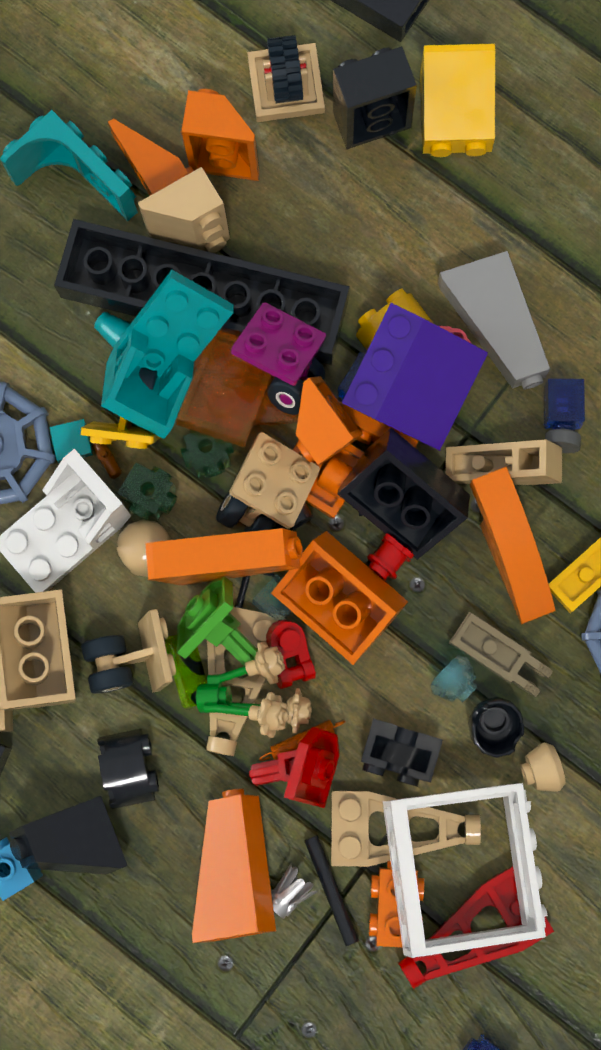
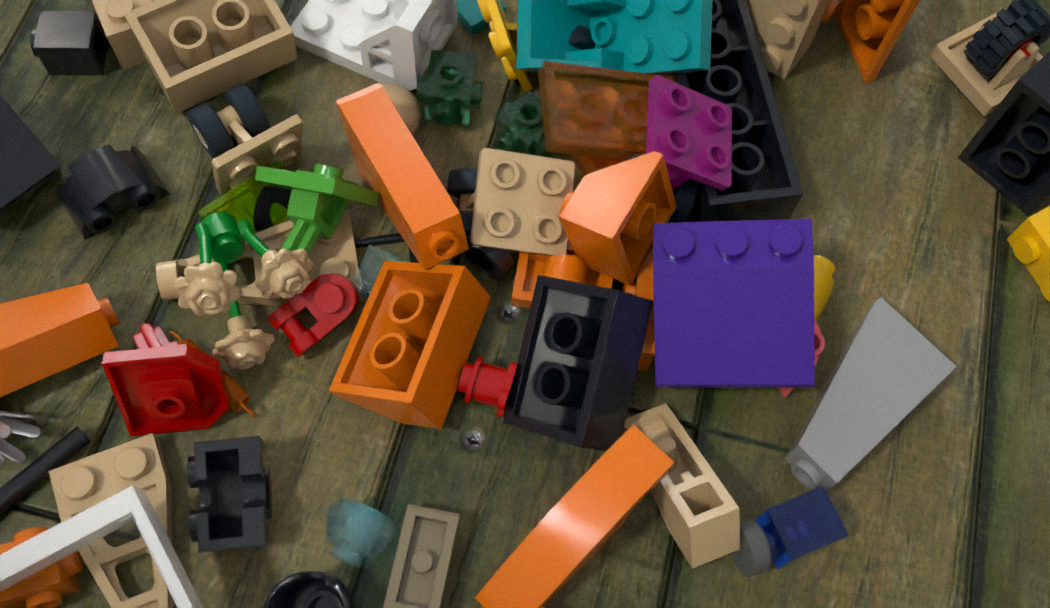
camera: 55 degrees right, 15 degrees down
dark orange helmet [89,436,122,479] -> none

